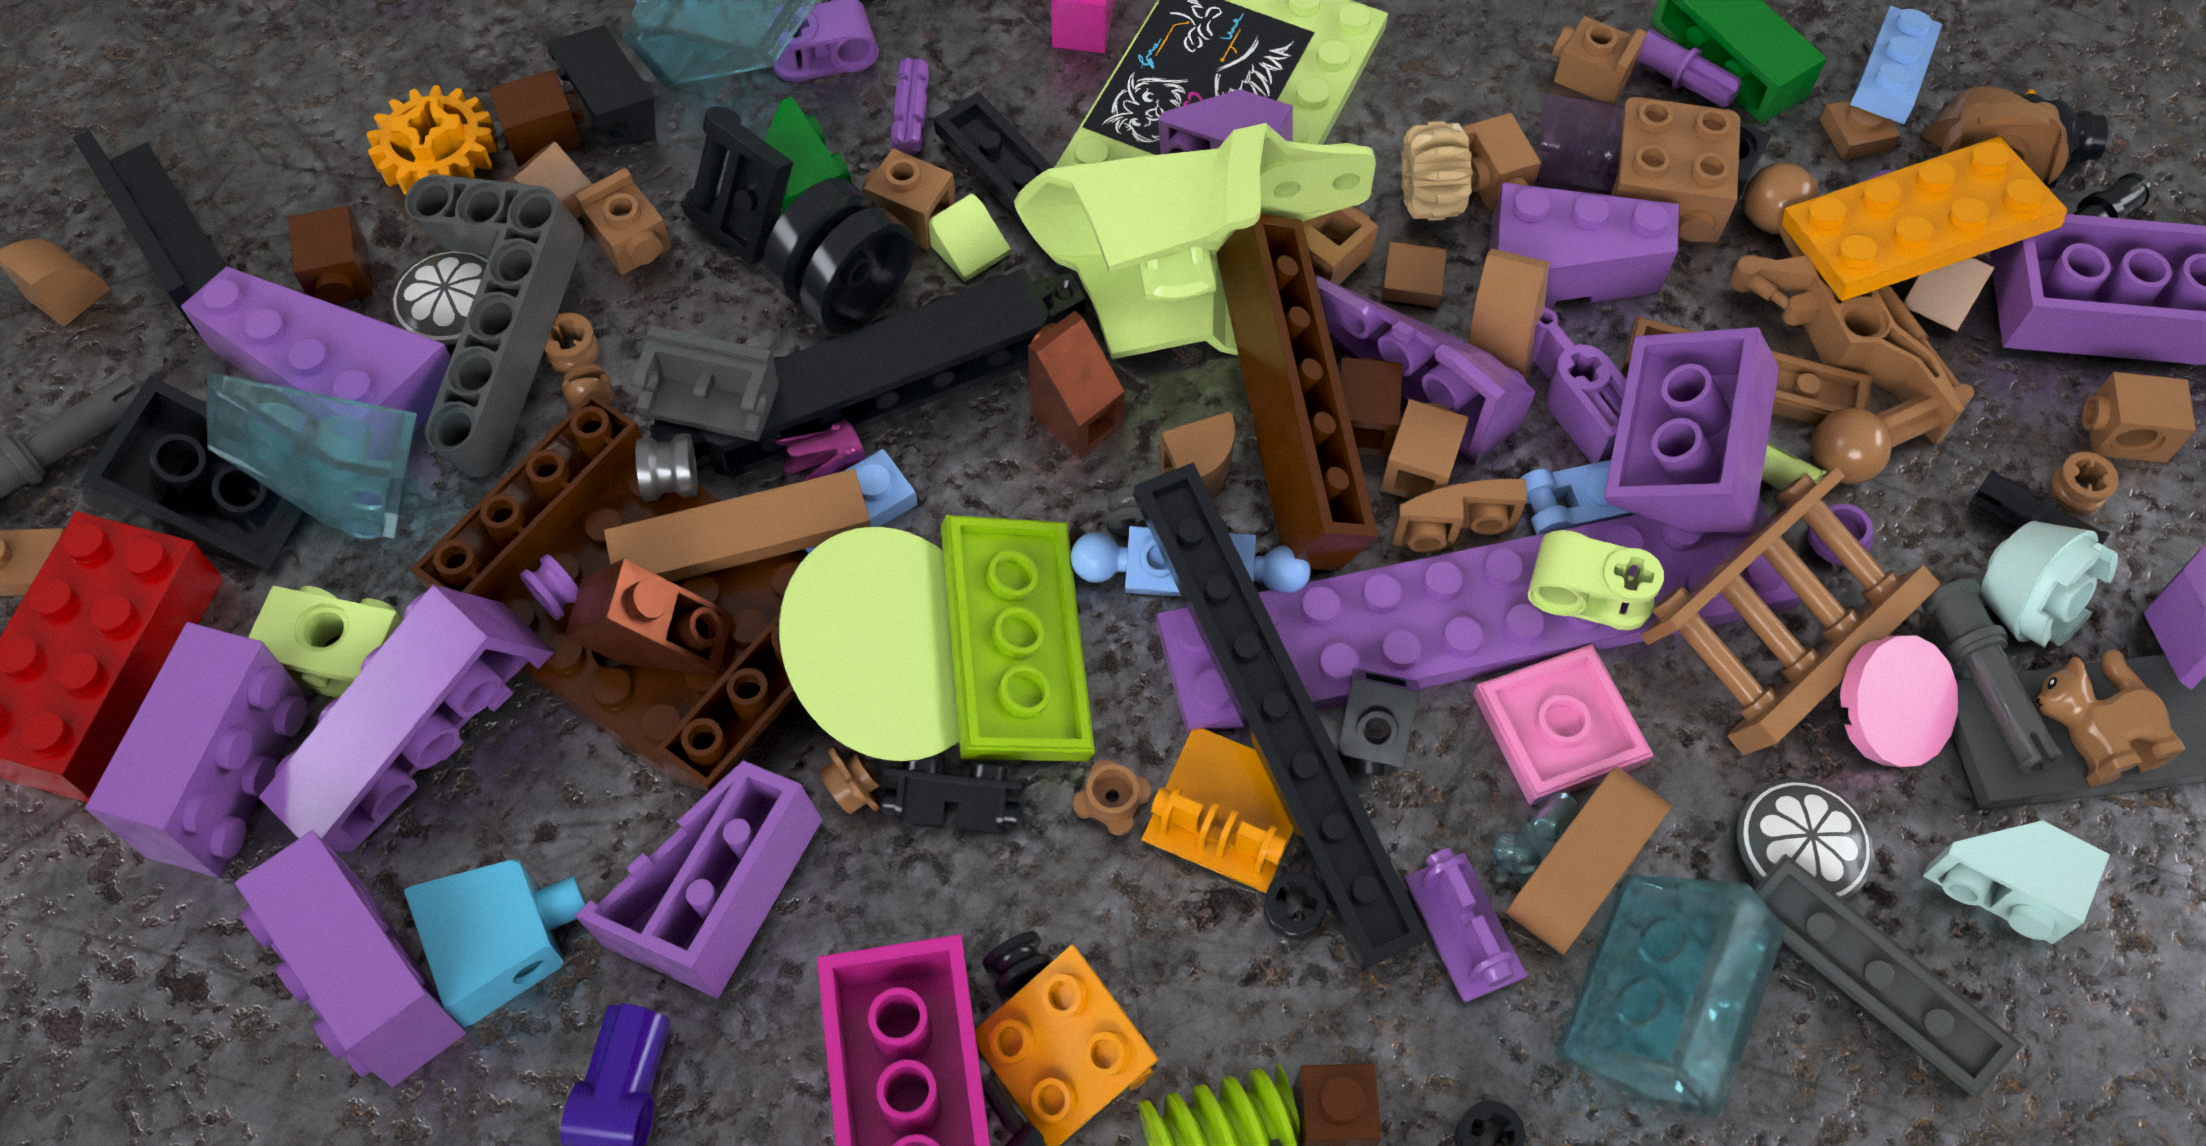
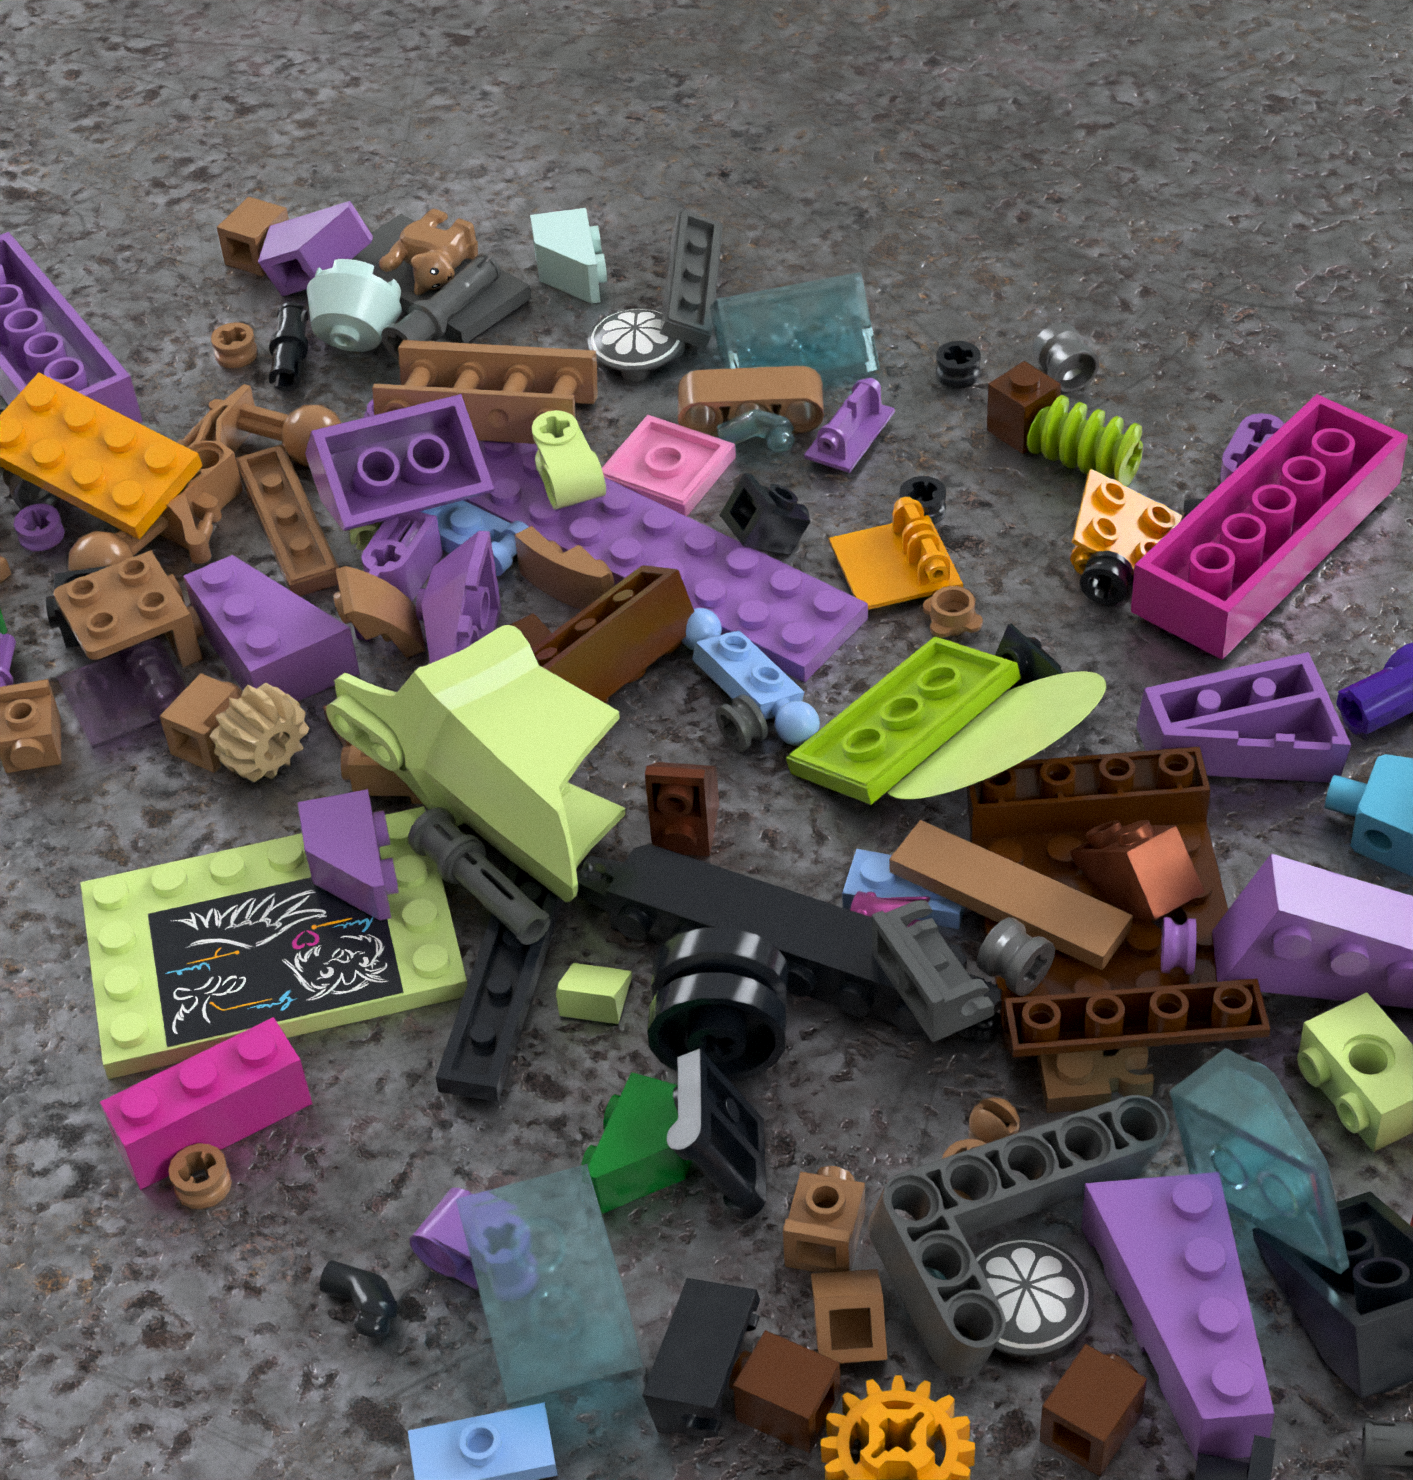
camera: 125 degrees left, 15 degrees down
medium nougat plate [820,746,881,814] -> none
medium nougat brick [862,148,956,250] -> none
medium lavender axle [891,57,929,156] -> none
black plate [1133,462,1429,971] -> none
medium nougat brick [1159,411,1235,500] -> none
medium nougat brick [1381,399,1469,500] -> none
bright pink tile [1840,635,1958,767] -> none
medium nougat brick [2082,372,2196,463] -> none

